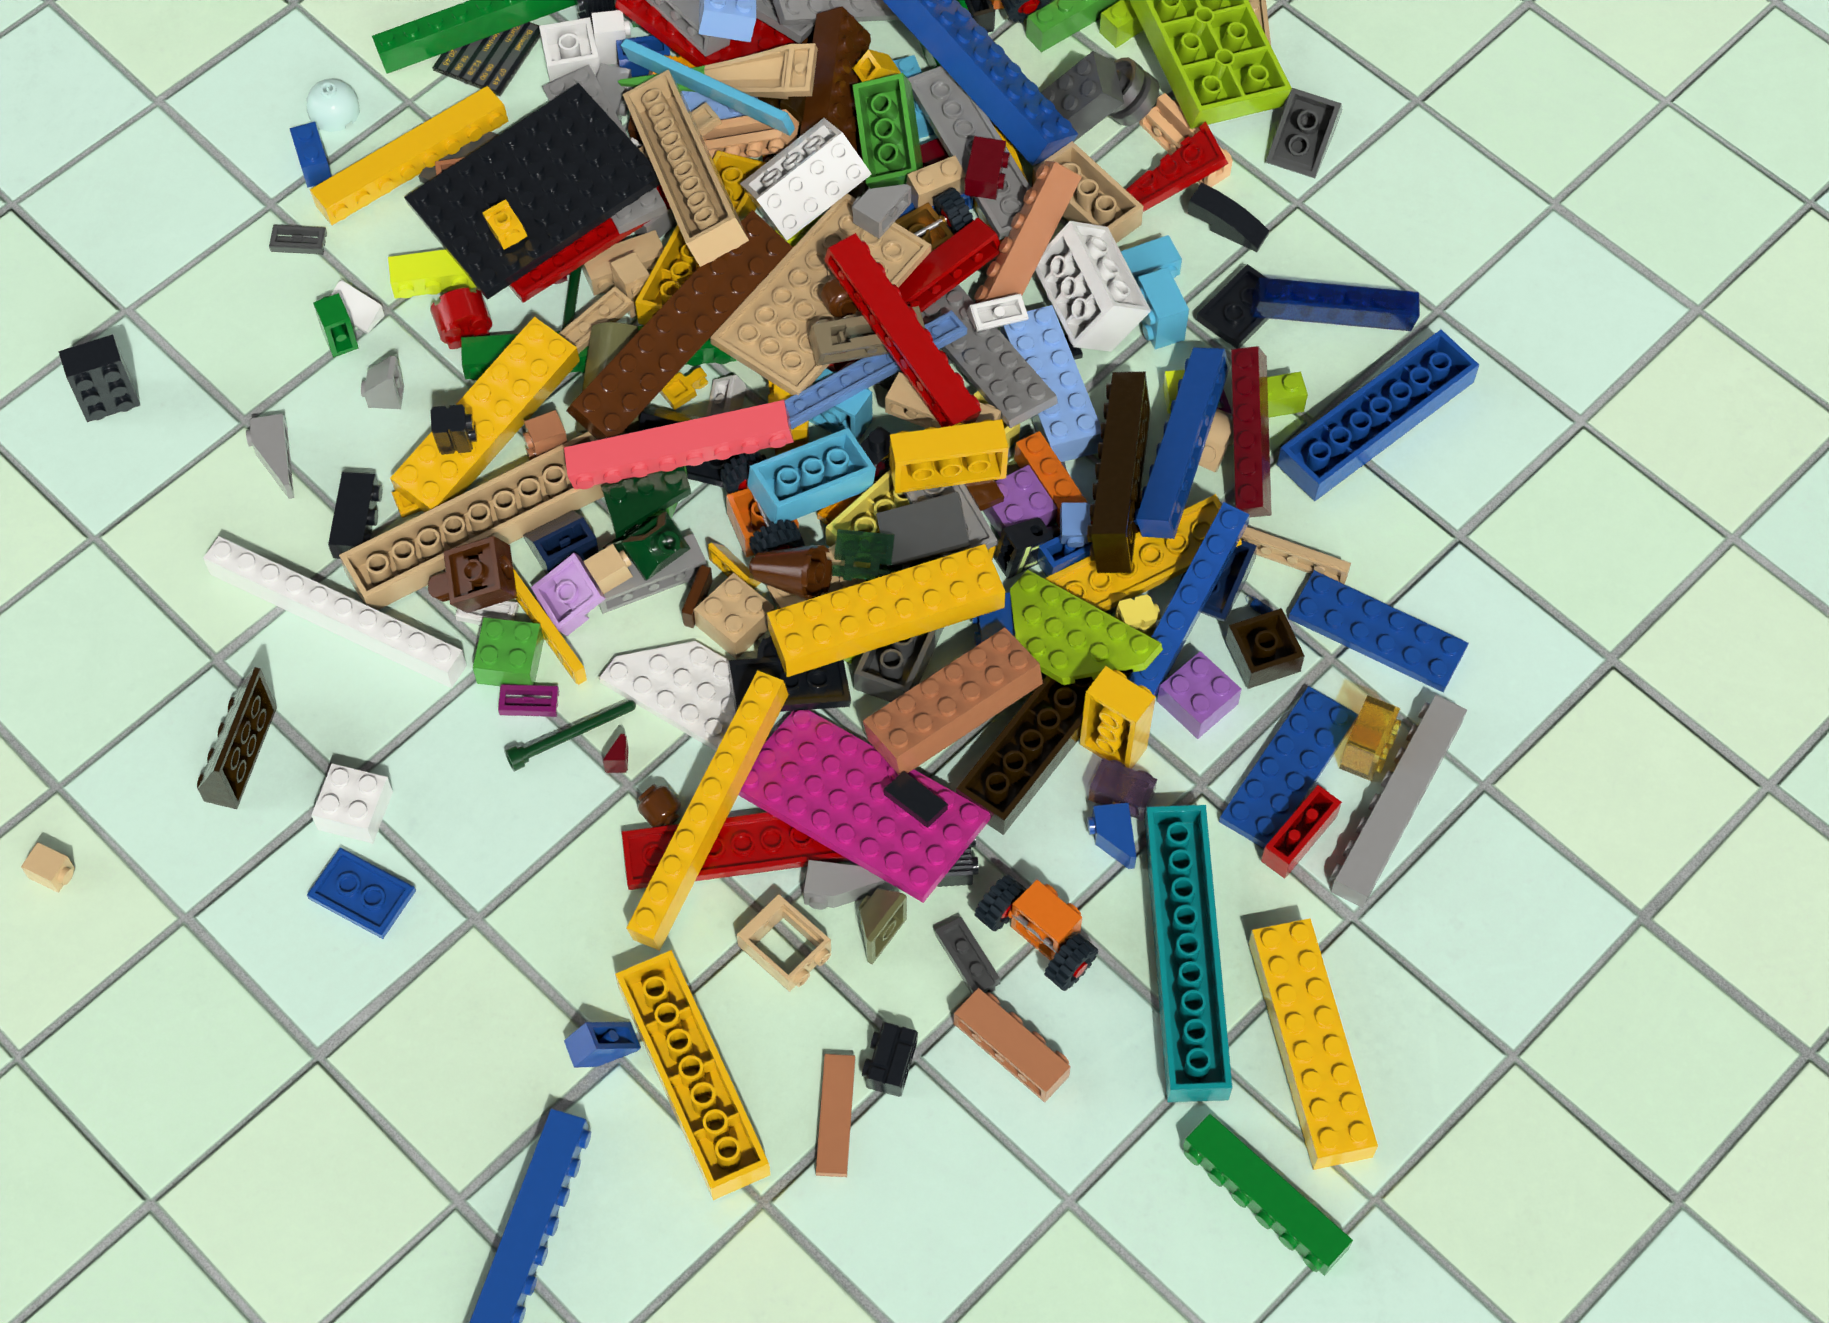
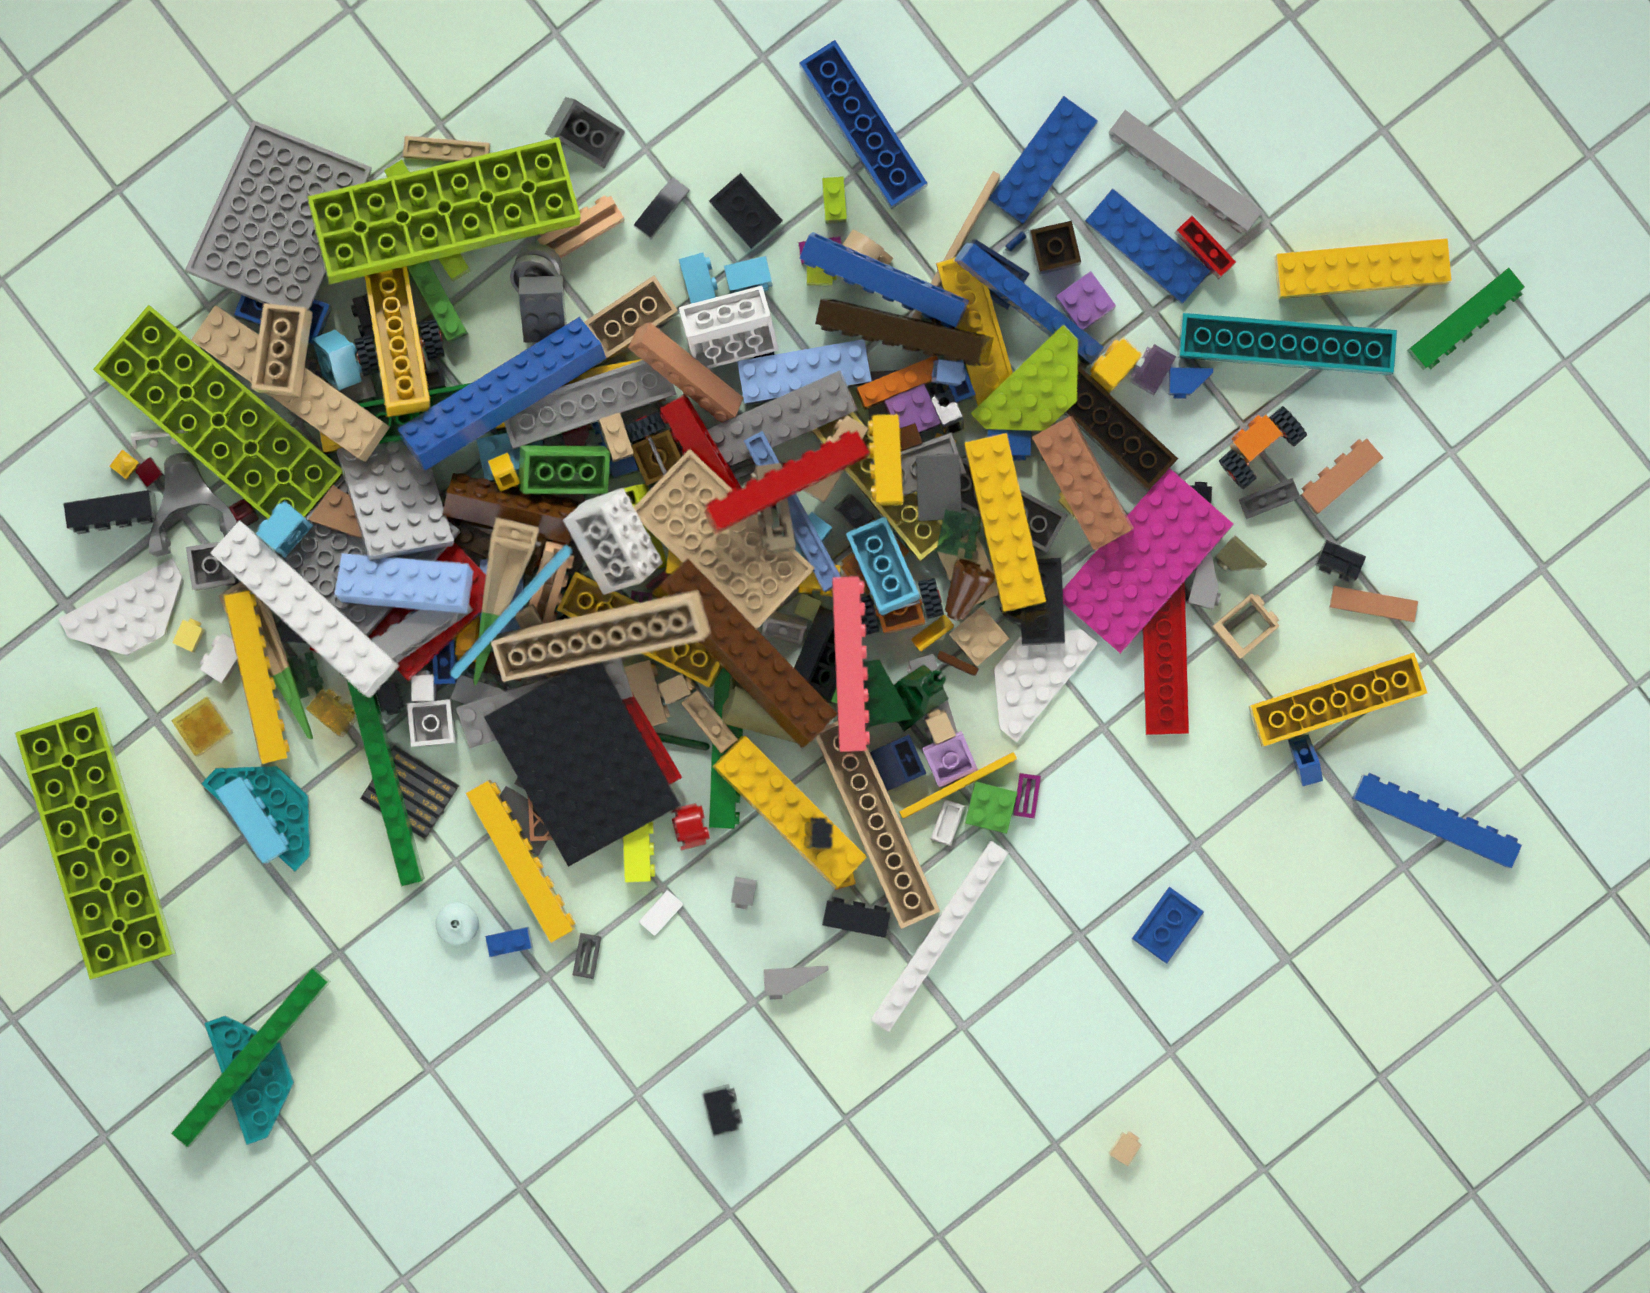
camera: 80 degrees left, 25 degrees up
dark brown slope [197,667,277,809] -> none
white brick [311,764,393,843] -> none
green brick [313,293,359,358] -> none
reddish brown brick [428,536,517,613] -> none
yellow brick [482,199,528,250] -> none
dark green piece [504,700,636,772] -> none
nougat brick [522,410,567,461] -> none
dark red slope [603,734,629,773] -> none
yellow brick [626,670,789,951] -> none
reddish brown head [638,784,681,827] -> none
reddish brown head [820,278,858,318] -> none
light grey slope [852,184,912,239] -> none
black tile [884,771,948,828] -> none
dark red brick [965,136,1010,200] -> none
white slope [967,294,1029,332] -> none
light yellow brick [1115,594,1161,637] -> none
red wing [1126,121,1229,212] -> none
dark red brick [1231,346,1272,518] -> none
clear blue brick [1253,277,1420,331] -> none
clear yellow brick [1339,695,1402,782] -> none

